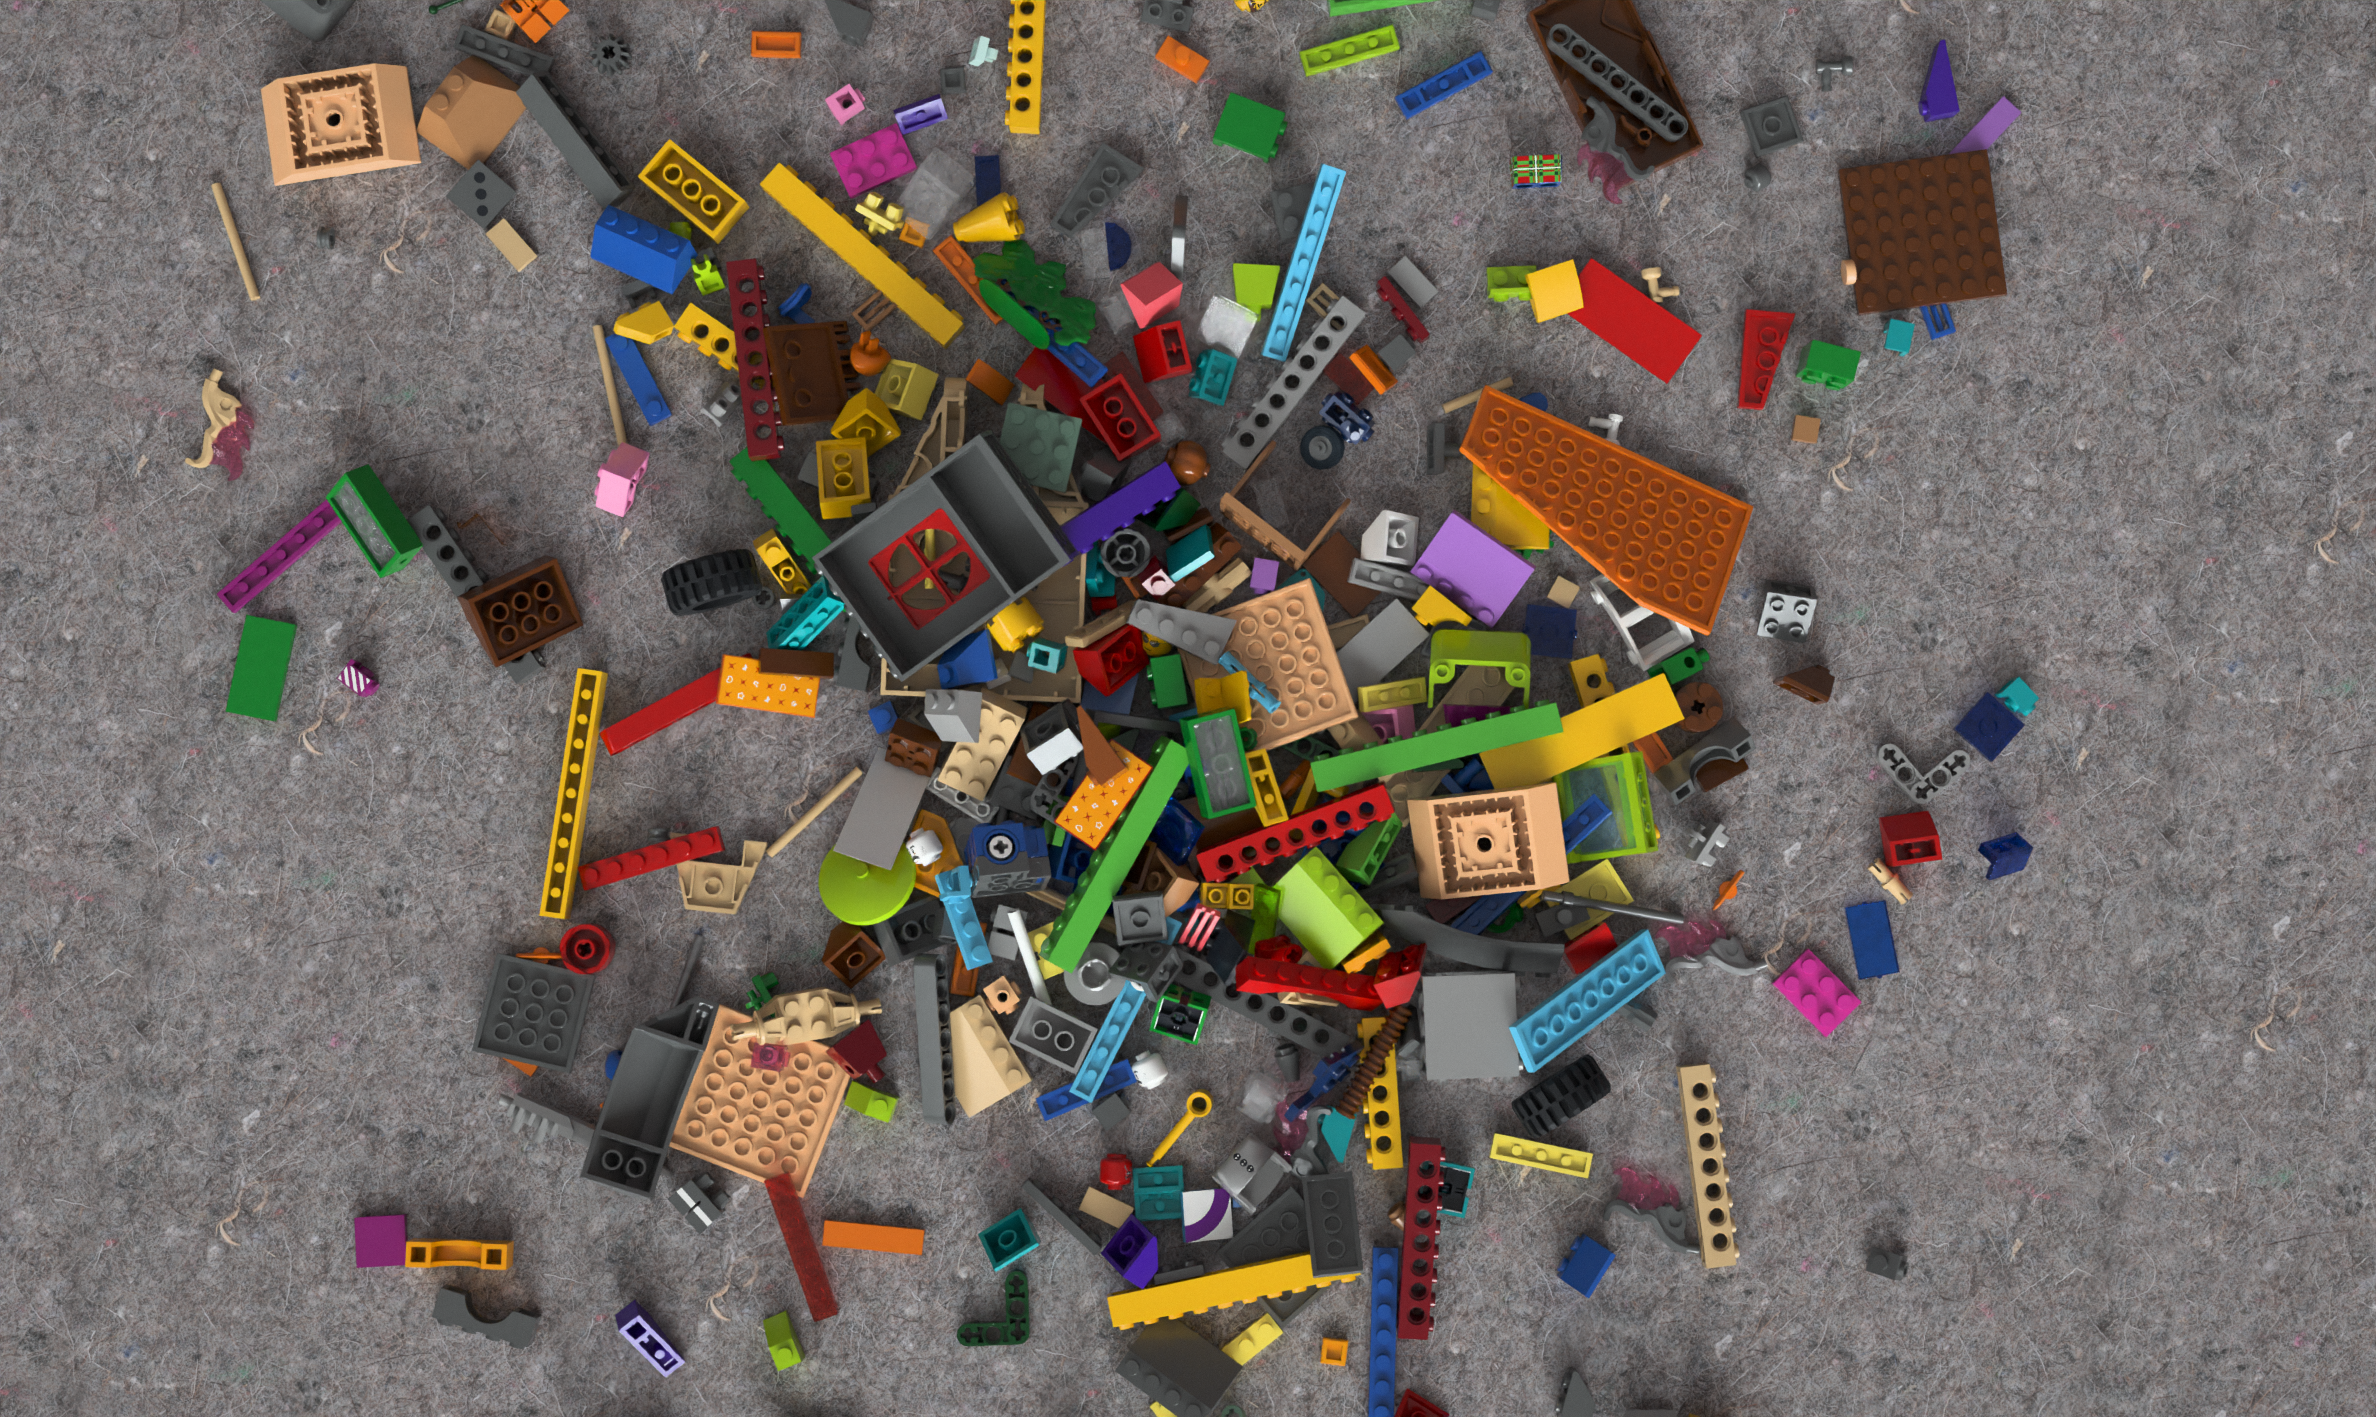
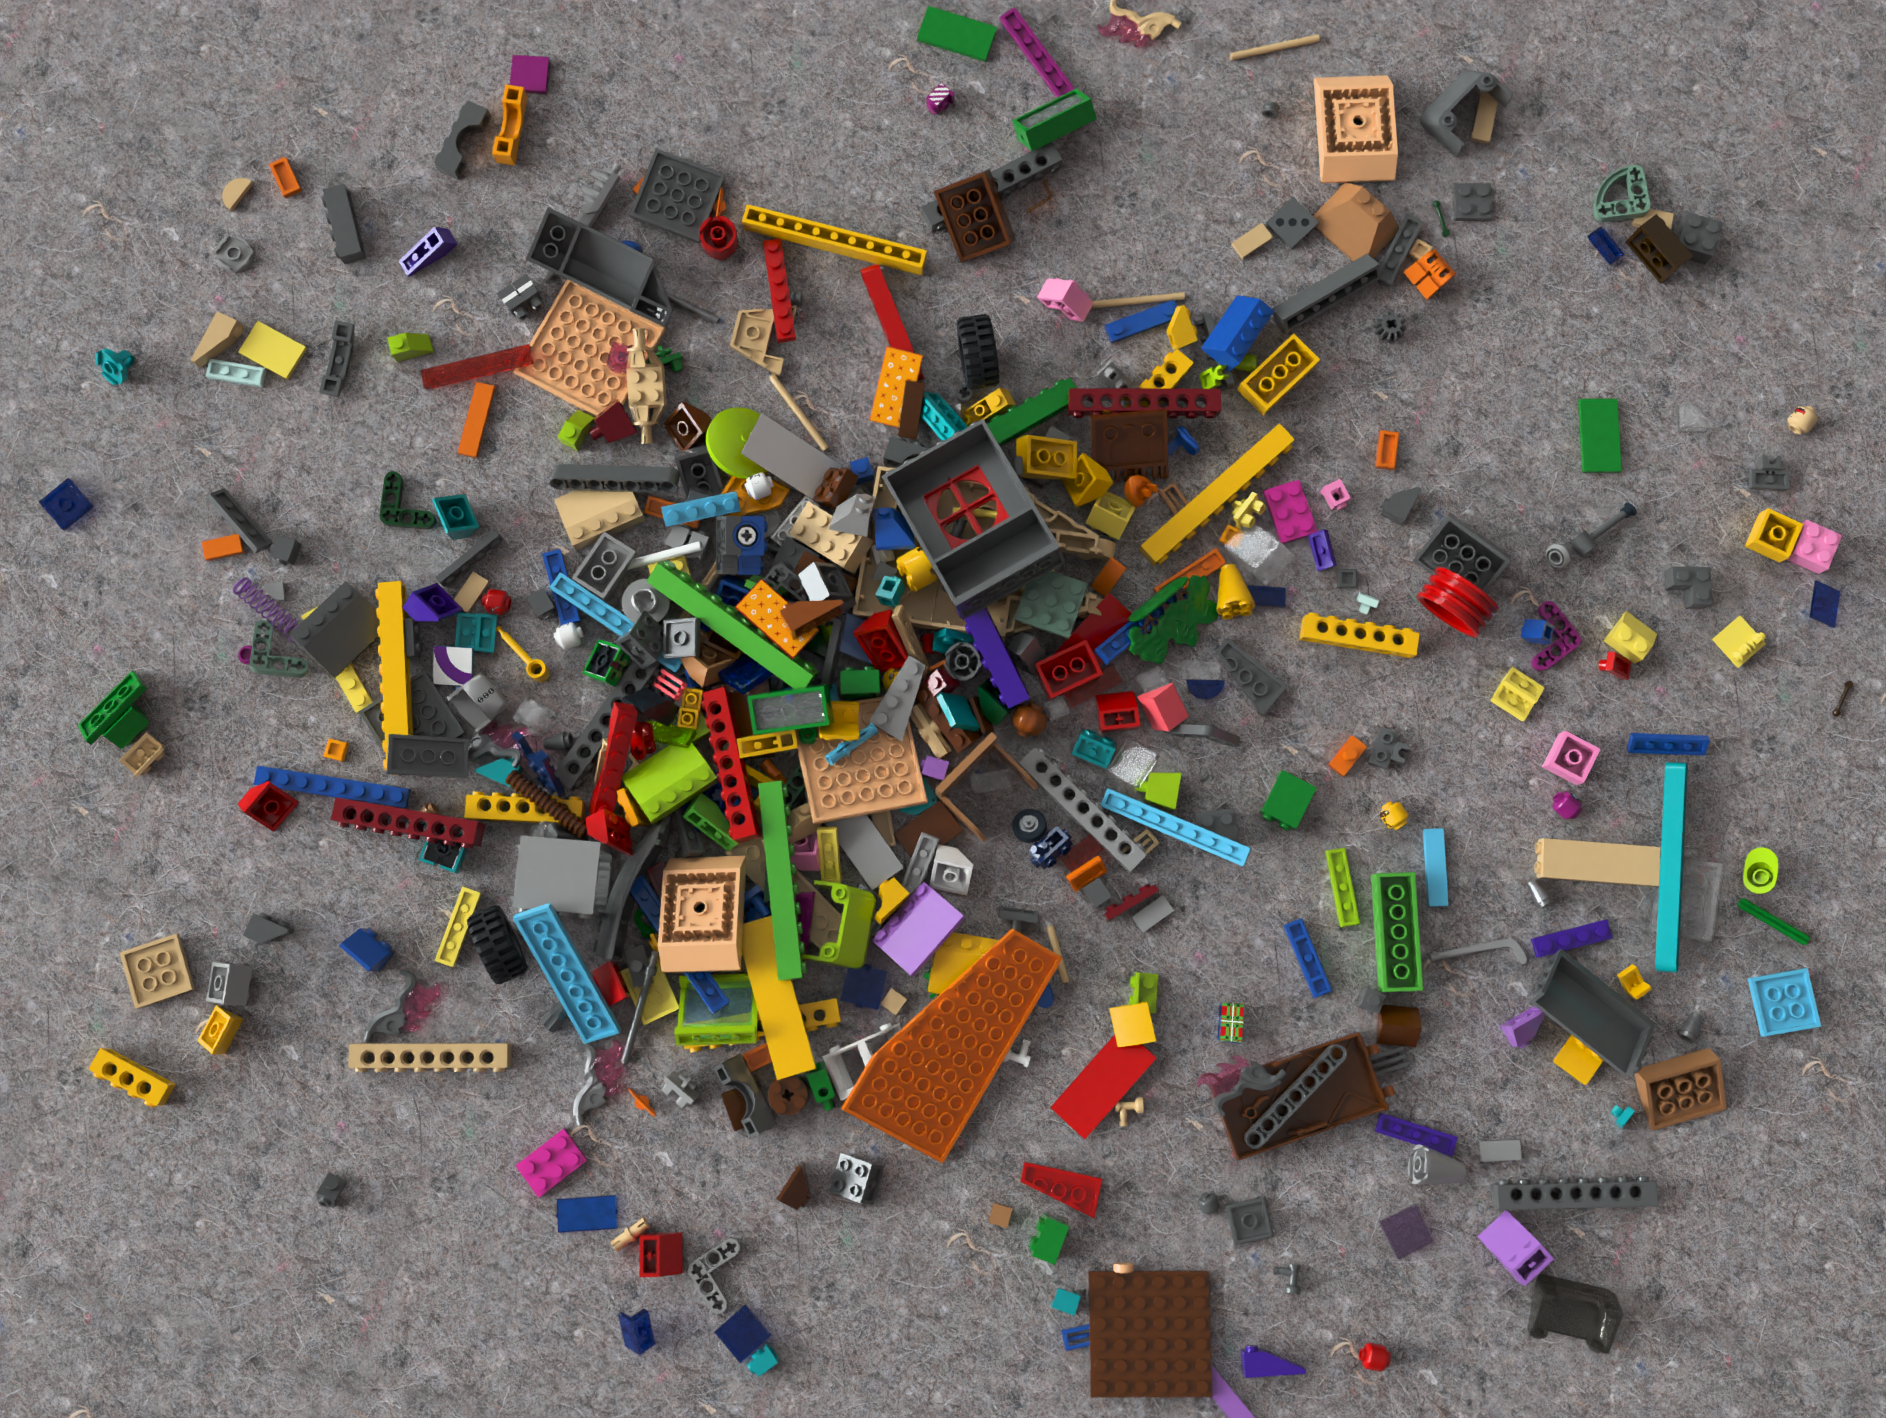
camera: 95 degrees right, 5 degrees down
medium azure bracket [939,865,973,904] -> none
light nougat brick [983,975,1022,1015] -> none

